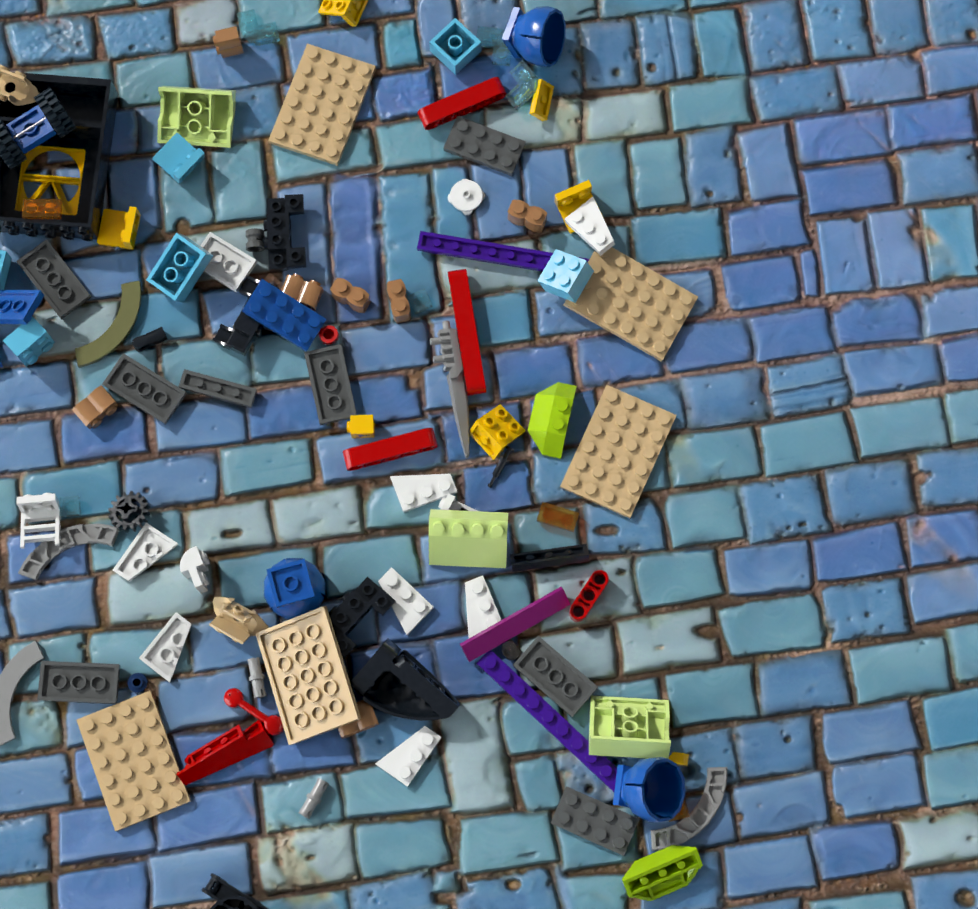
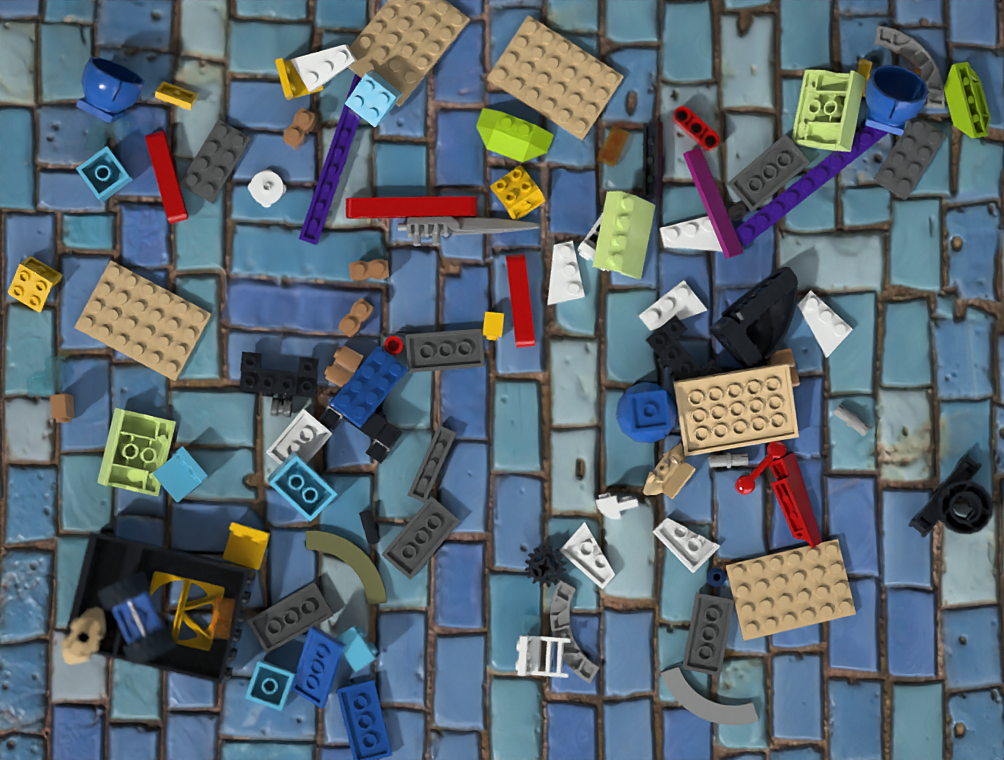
camera: 85 degrees left, 10 degrees up
medium nougat brick [72,385,118,429] -> none
black piece [488,446,514,488] -> none
clear light blue plate [505,60,538,110] -> none

